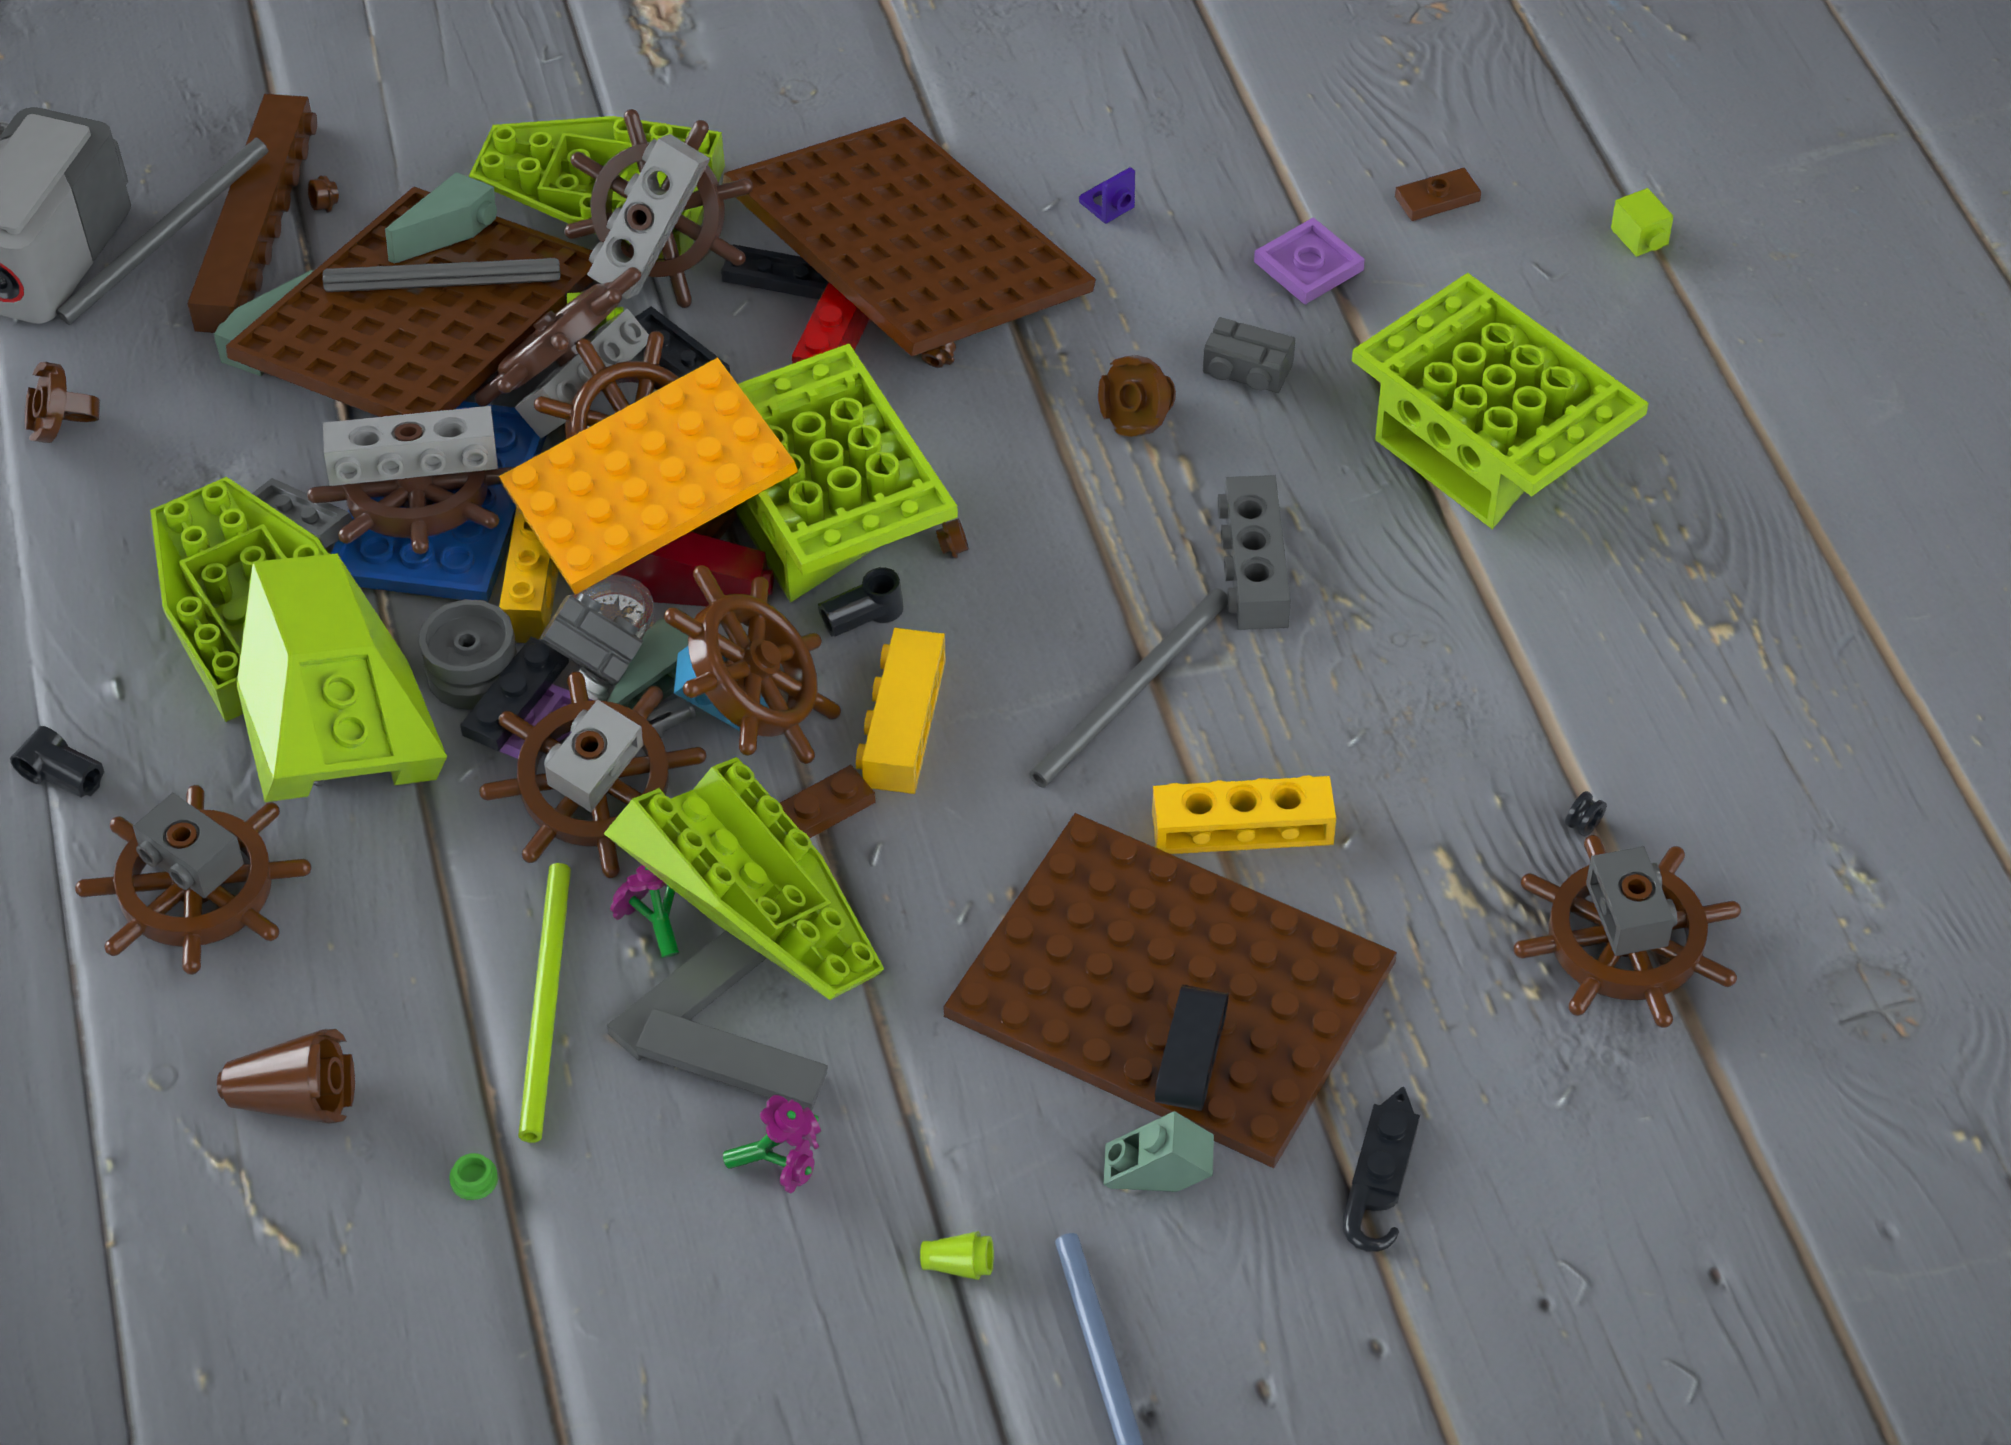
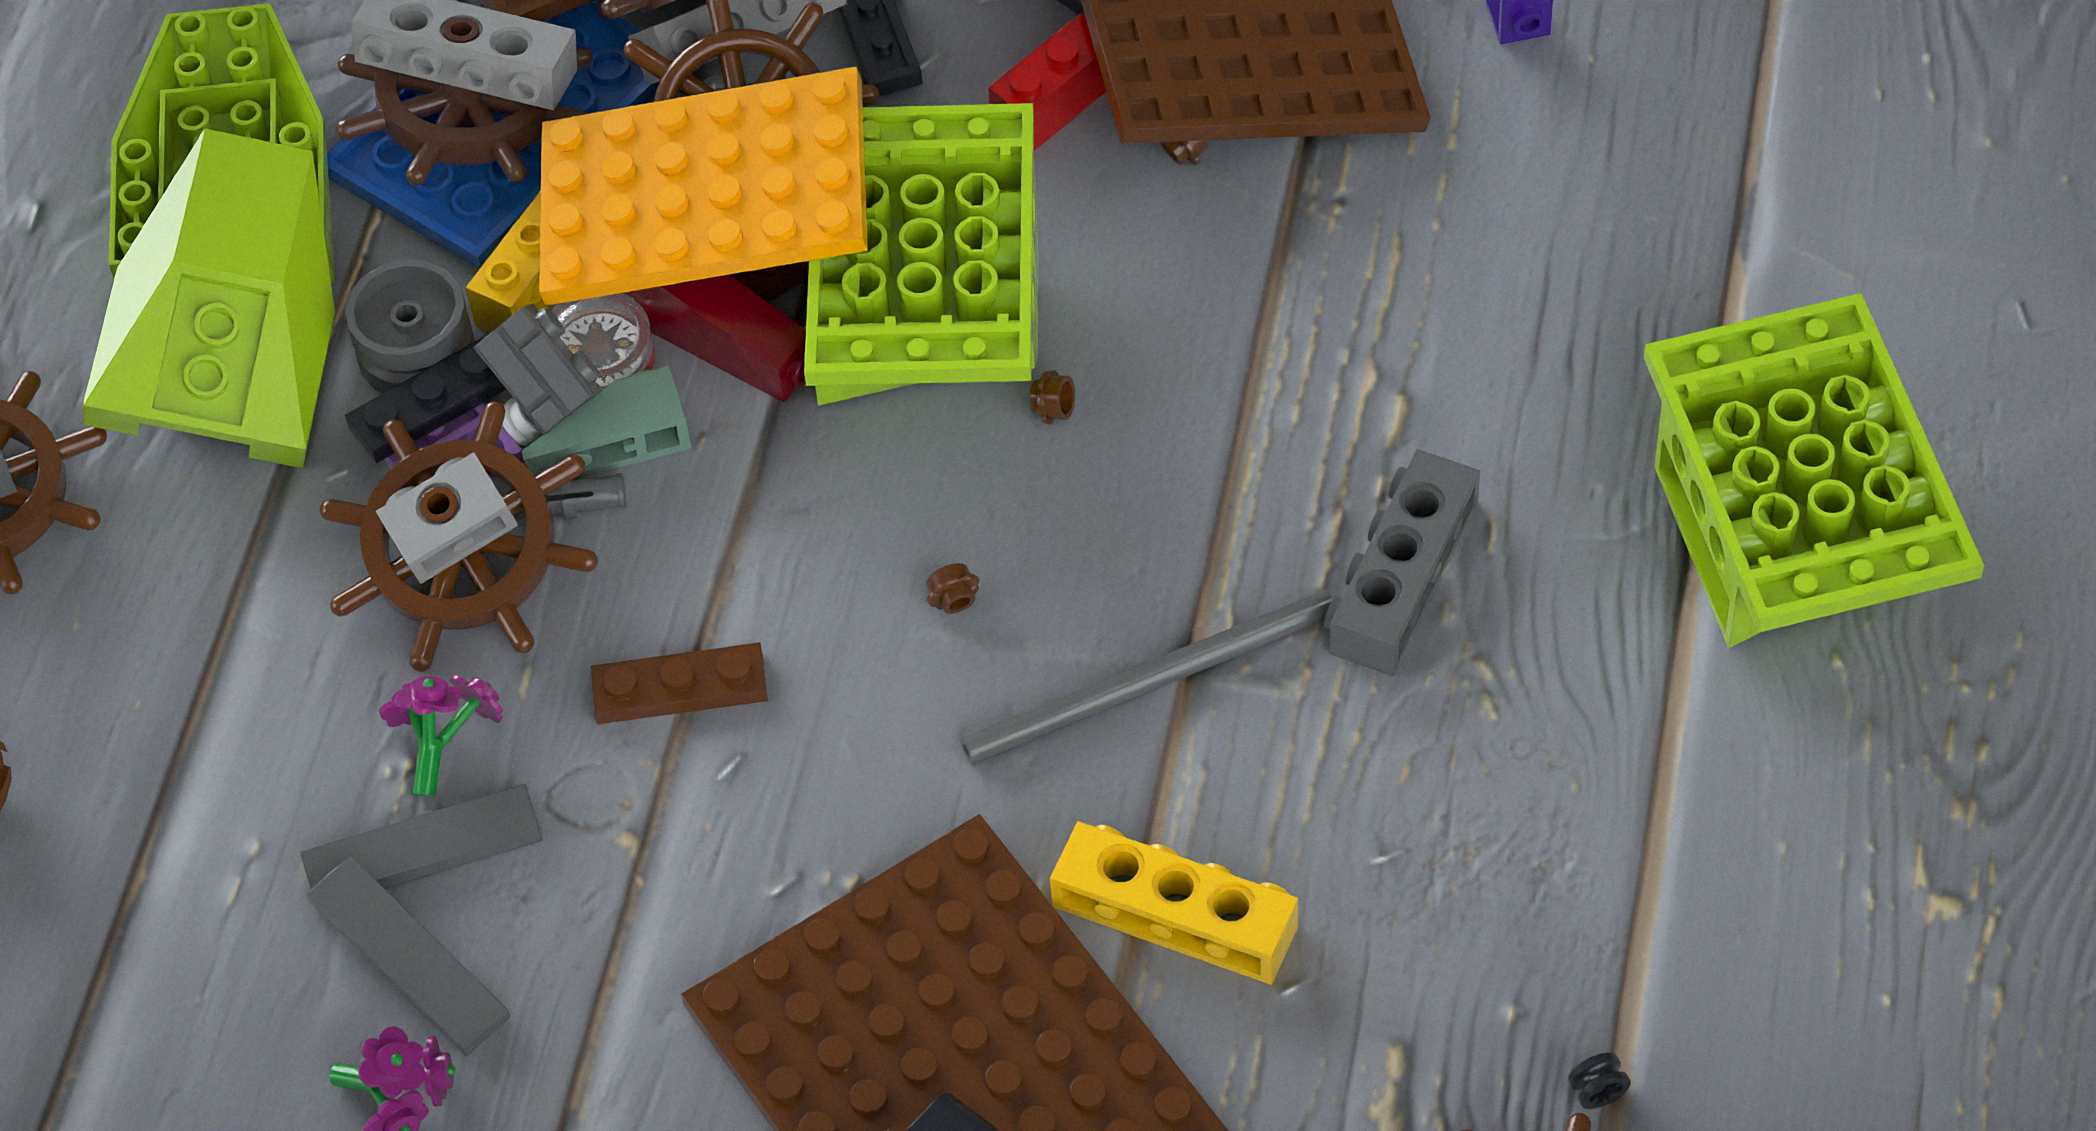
camera: 30 degrees right, 5 degrees up
dark grey plate [252,478,353,548] -> none
bright green plate [449,1153,498,1200] -> none
lime piece [518,863,571,1143] -> none
lime wedge [604,757,884,1000] -> none
reddish brown brick [664,565,841,764] -> none
black piece [818,567,904,637] -> none
yellow brick [856,628,946,794] -> none
reddish brown tile [1098,355,1176,437] -> none
dark grey brick [1203,317,1295,393] -> none
medium lavender plate [1254,217,1365,305] -> none
reddish brown plate [1395,167,1481,221] -> none
none -> reddish brown plate [926,563,980,614]

